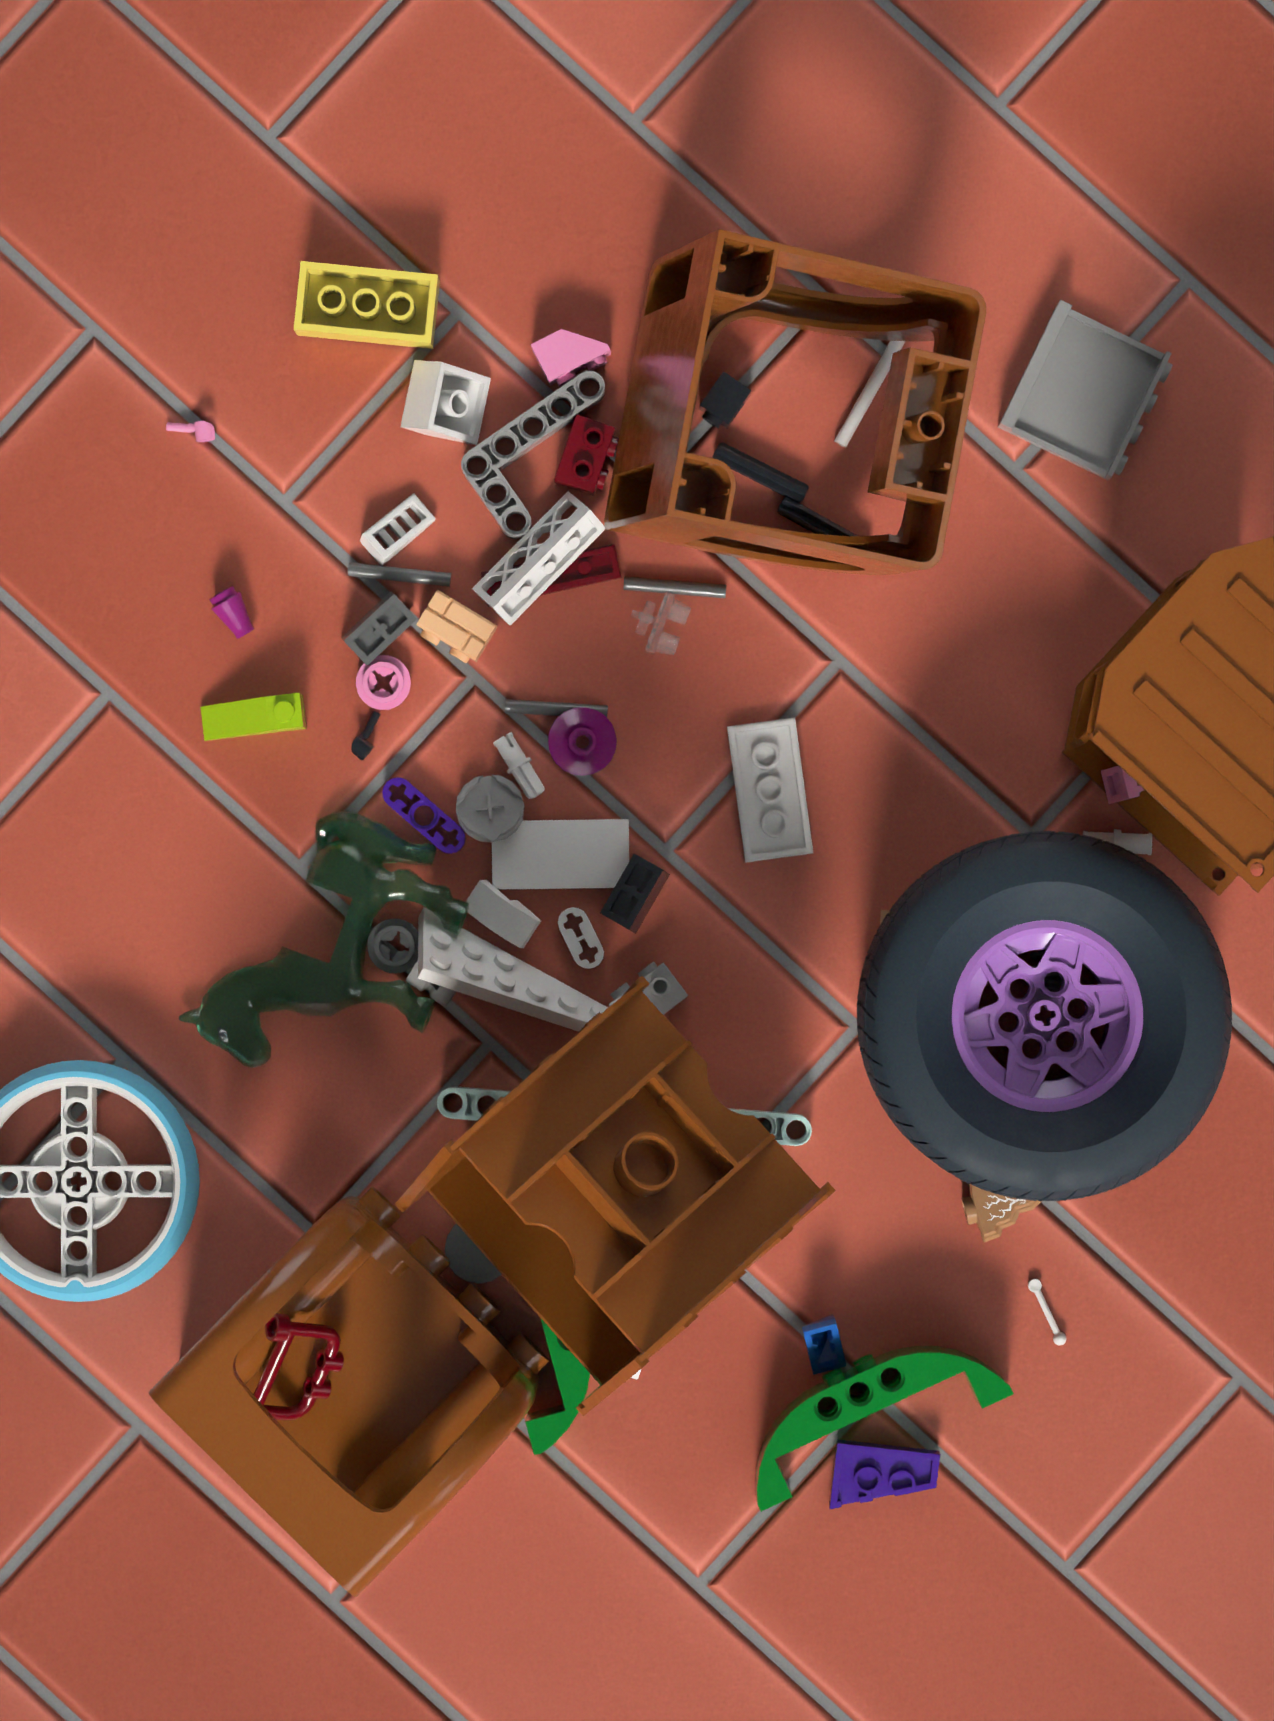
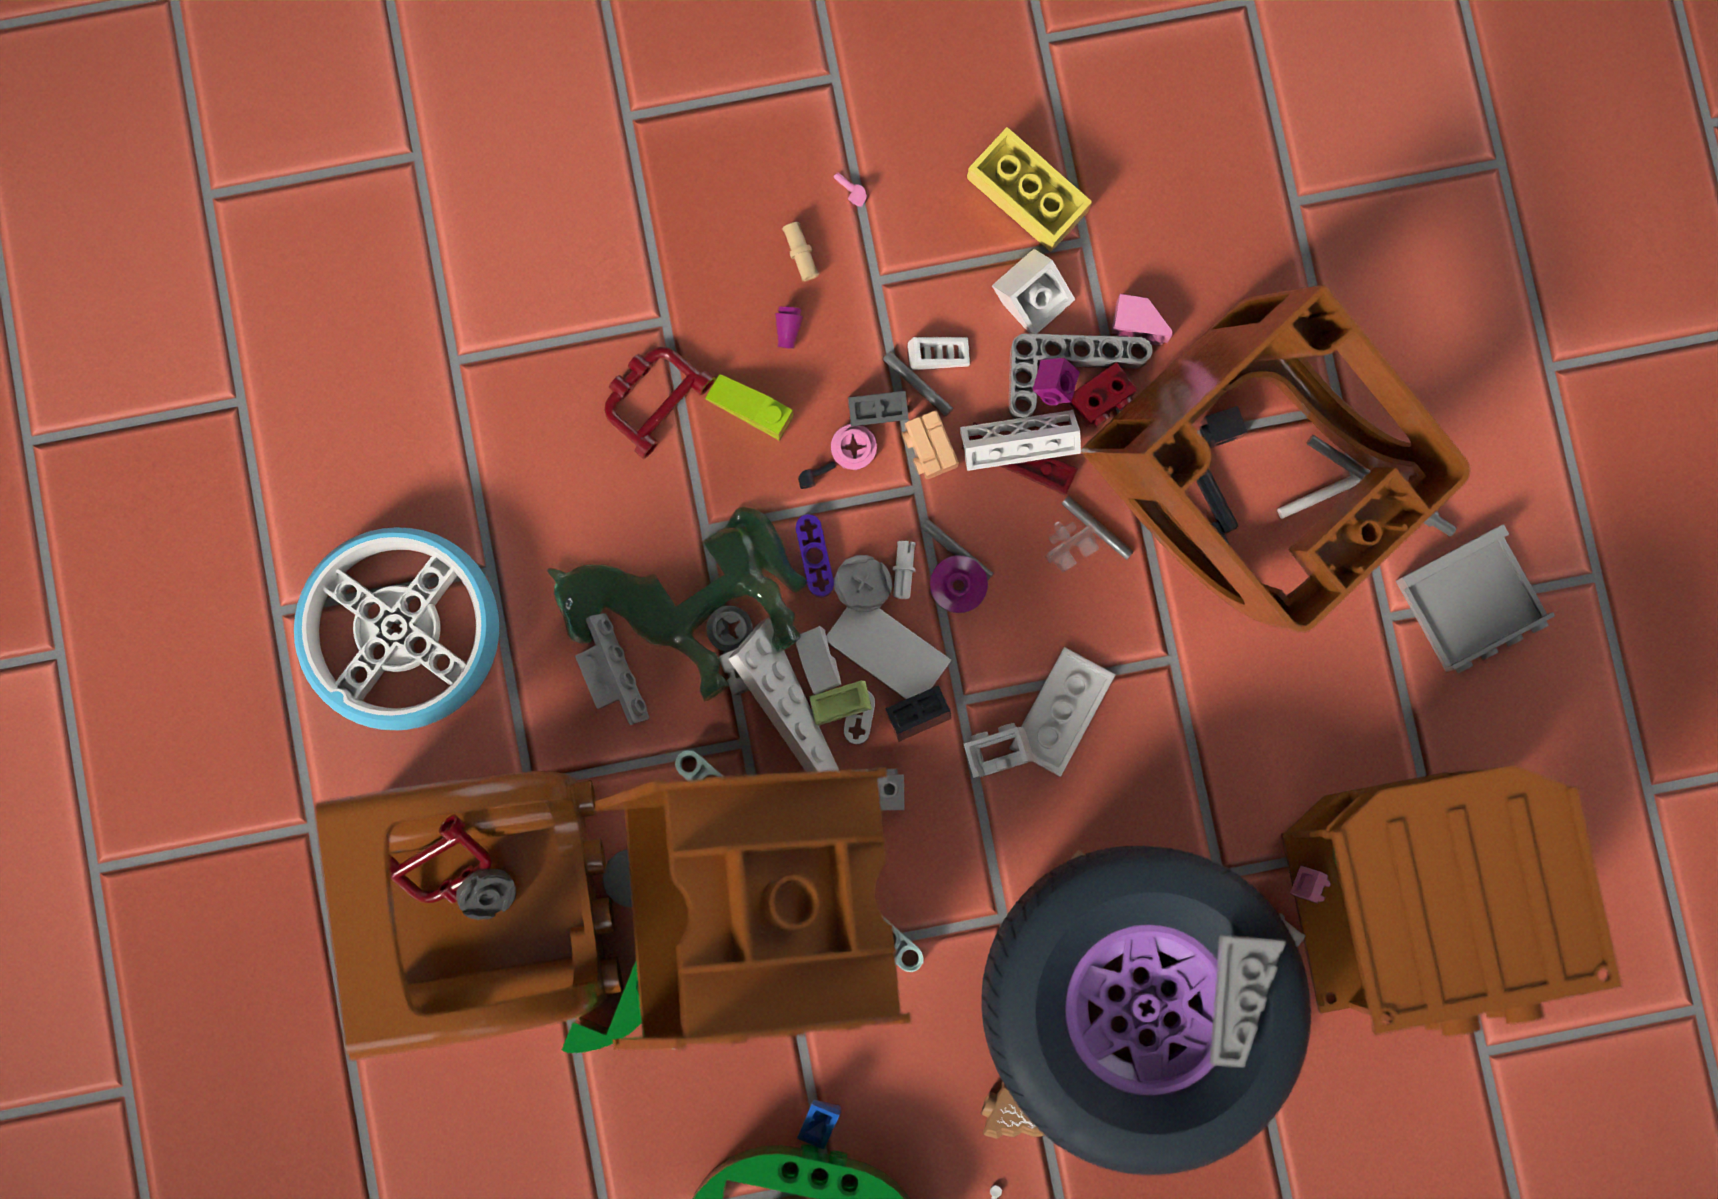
camera: 30 degrees right, 5 degrees down
none -> dark grey tile [456,868,517,920]
none -> light grey bracket [575,613,649,725]
none -> dark red bar [604,347,715,459]
none -> tan pin [782,222,819,281]
none -> yellowish green tile [809,680,872,725]
none -> white window [964,723,1035,778]
none -> magenta brick [1032,358,1080,405]
none -> light grey wing [1210,935,1285,1067]
none -> dark grey bar [1307,435,1457,537]

